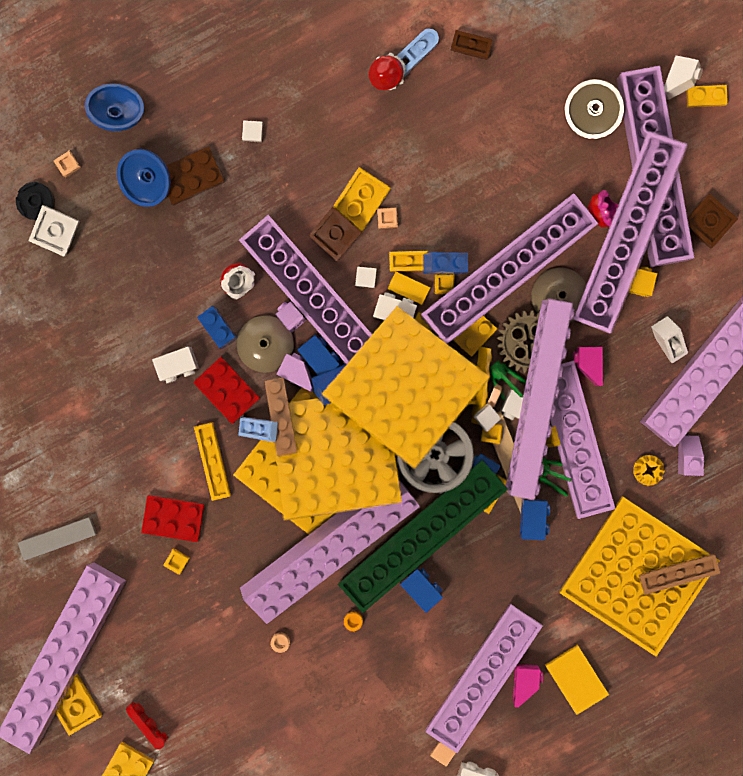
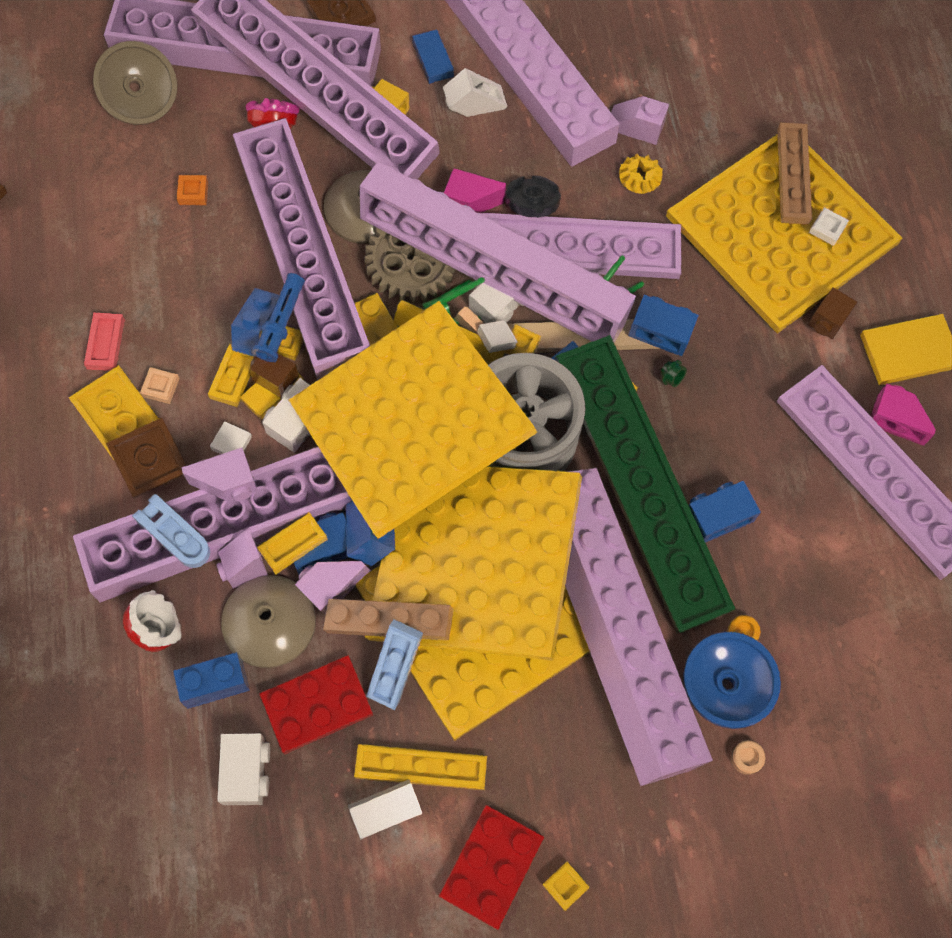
camera: 75 degrees left, 20 degrees down
none -> coral tile [84,312,125,371]
none -> light blue plate [132,494,211,568]
none -> orange plate [177,175,208,205]
none -> lavender slope [182,448,258,501]
none -> reddish brown brick [249,353,299,399]
none -> blue pin [251,273,305,362]
none -> yellow tile [257,512,328,575]
none -> tile [348,780,422,839]
none -> blue tile [412,29,454,84]
none -> black tile [506,175,561,218]
none -> dark green plate [660,360,687,387]
none -> blue dish [683,632,781,729]
none -> reddish brown brick [808,287,857,340]
none -> white tile [809,207,849,246]

